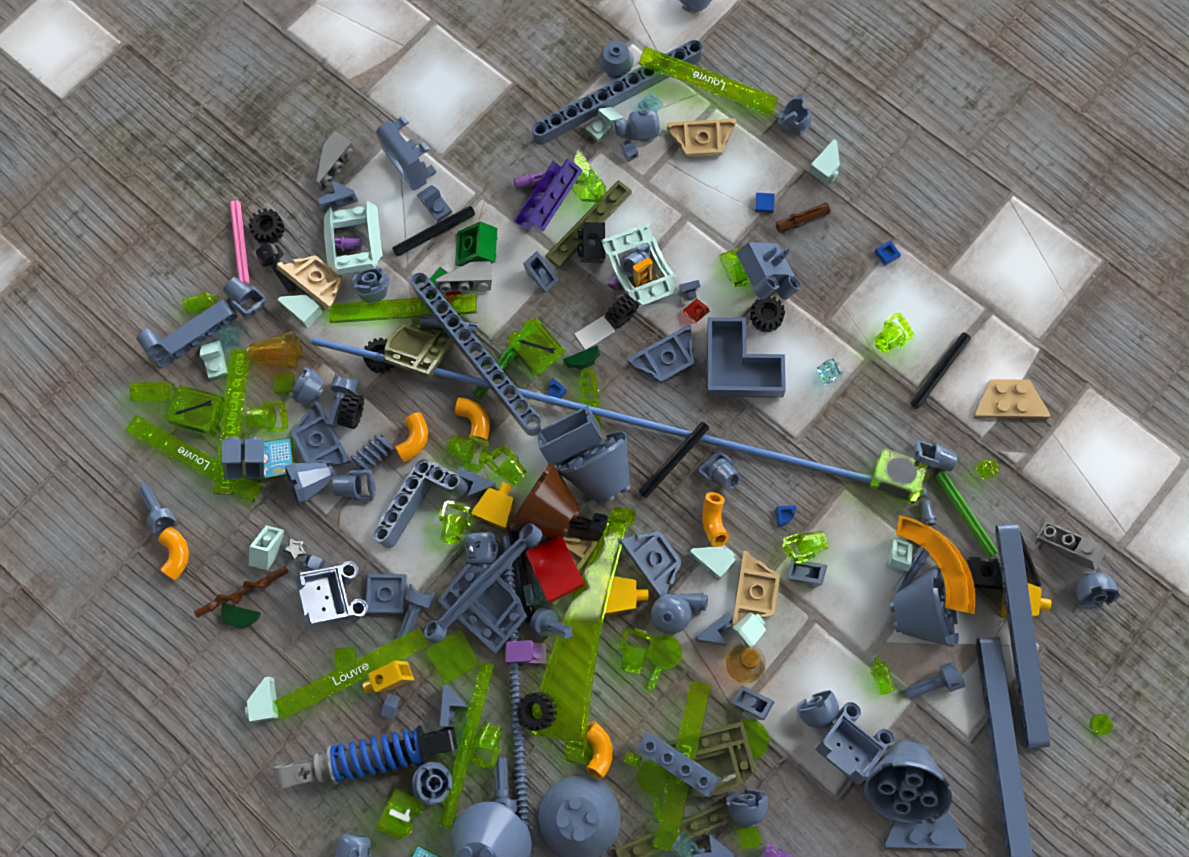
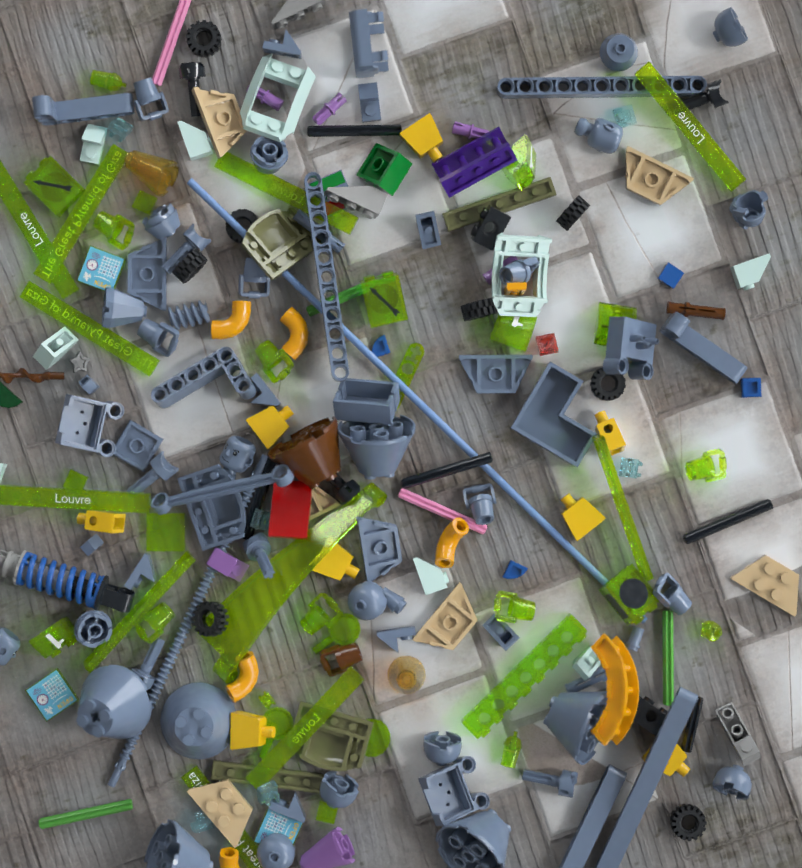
camera: 25 degrees right, 15 degrees up
clear neon green hinge [130,382,175,402] -> none
sand blue piece [222,437,264,480] -> none
clear neon green piece [439,500,473,544] -> none
clear neon green piece [485,445,528,486] -> none
dark green tile [563,345,600,370] -> none
white sticker [575,316,615,350] -> none
light aqua slope [586,107,624,143] -> none
sand blue piece [620,139,638,162] -> none
sand blue brick [636,732,721,797] -> none
sand blue tile [678,280,700,300] -> none
light aqua slope [732,612,766,648] -> none
sand blue slope [732,686,775,720] -> none
none -> clear neon green tile [19,281,160,377]
none -> yellow torso [230,710,276,750]
none -> sand blue piece [238,257,270,299]
none -> medium lavender axle [312,92,347,125]
none -> reddish brown piece [319,642,363,677]
none -> bright pink axle [398,488,487,534]
none -> yellow torso [400,113,443,163]
none -> clear neon green brick [461,613,587,739]
none -> clear neon green slope [489,314,537,353]
none -> black tyre [556,195,590,231]
none -> yellow torso [560,493,606,541]
none -> clear neon green tile [592,434,654,581]
none -> yellow torso [594,411,626,458]
none -> sand blue beam [659,312,747,384]
none -> black tyre [670,804,707,841]
none -> black piece [672,79,729,115]

